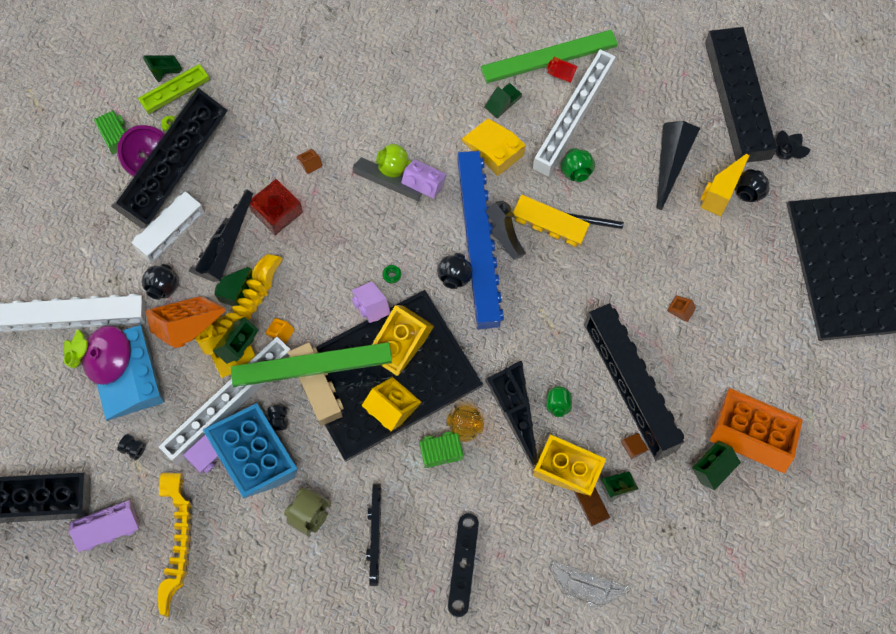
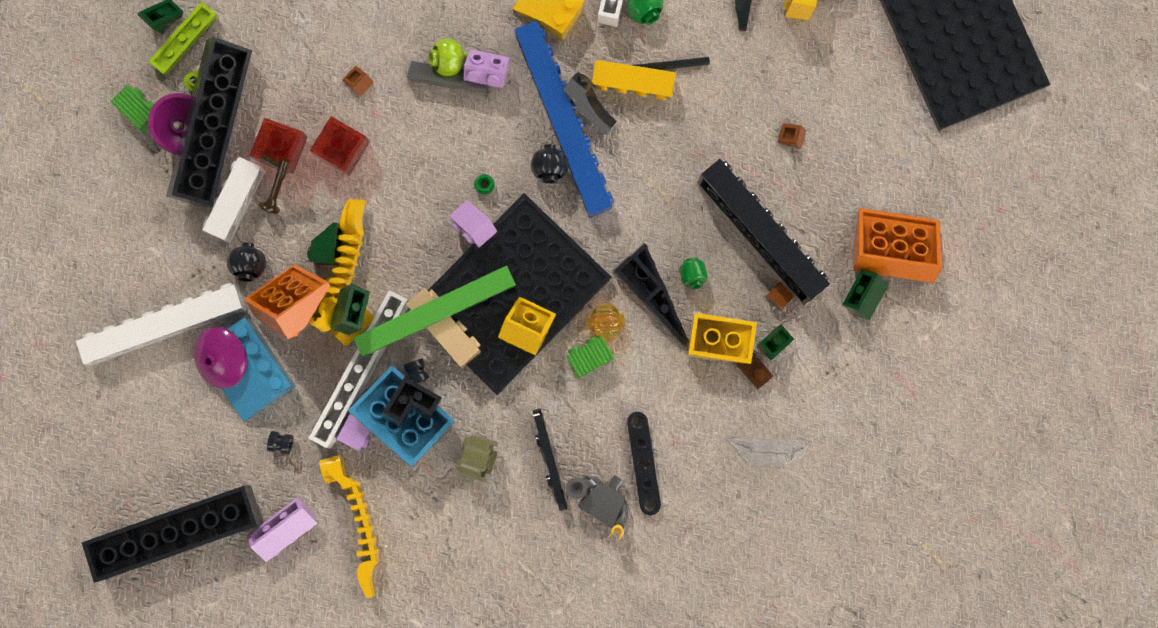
camera: 15 degrees left, 15 degrees up
lime plate [63,329,88,368] -> none
black wedge [189,189,254,282] -> none
light orange slope [265,318,295,344] -> none
yellow slope [372,305,434,376] -> none
none -> clear red brick [249,118,308,174]
none -> dark brown piece [259,154,290,214]
none -> black brick [382,376,442,429]
none -> dark grey torso [566,475,628,540]

